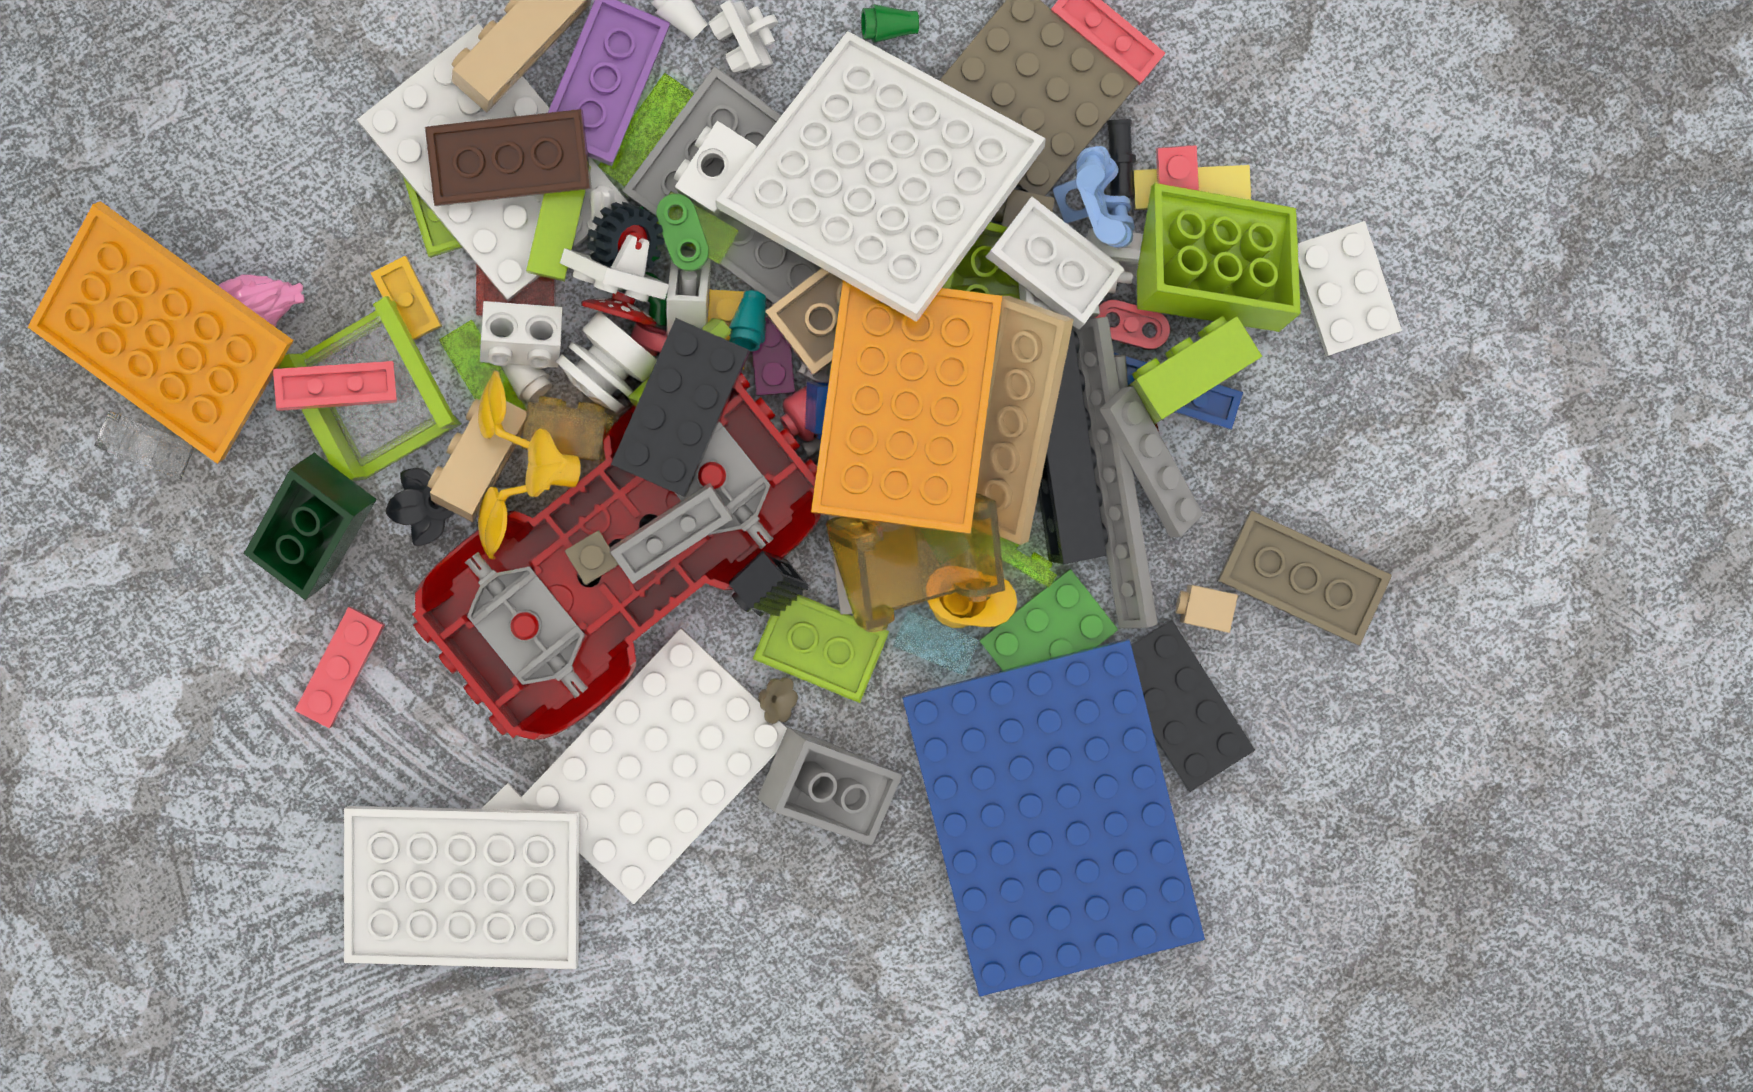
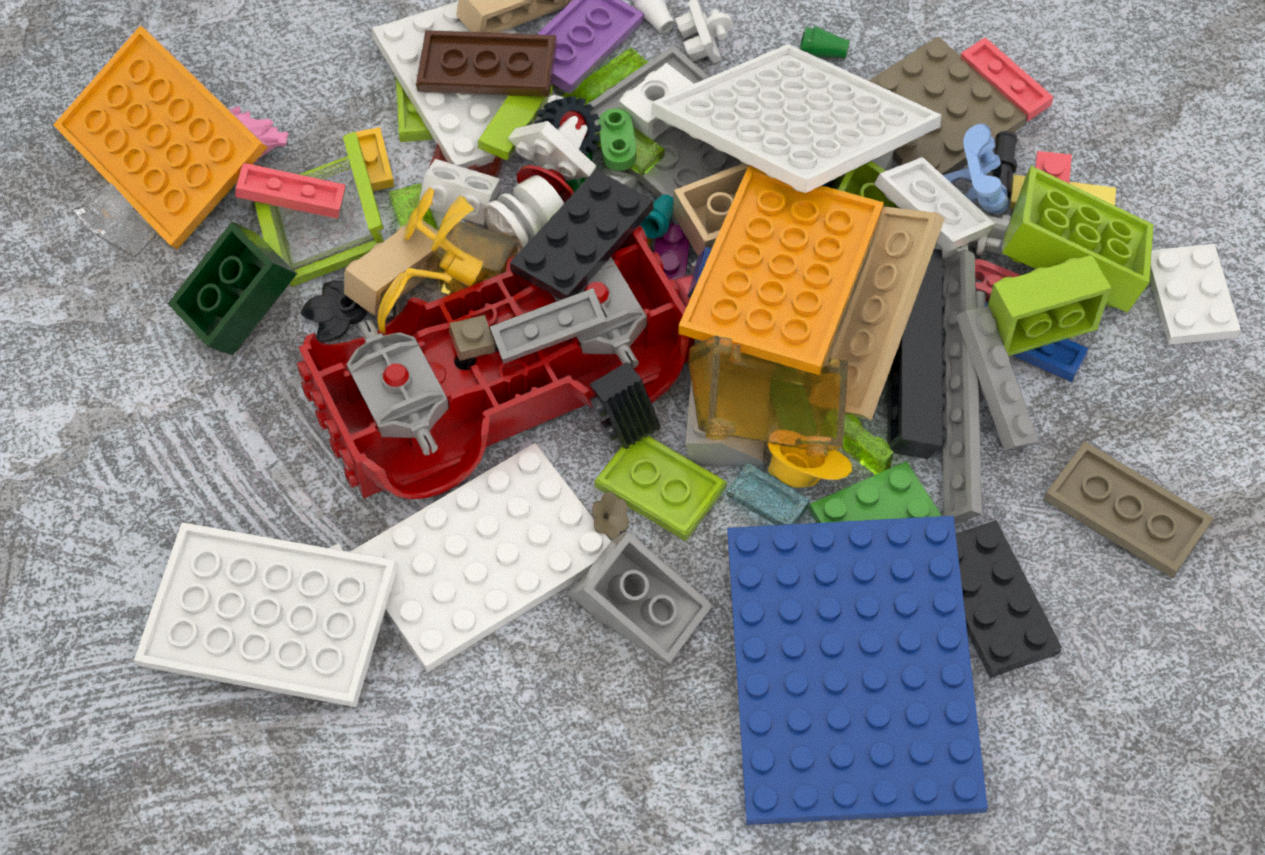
camera: 15 degrees right, 30 degrees down
coral plate [295,607,385,728] -> none
tan brick [1175,585,1238,633] -> none

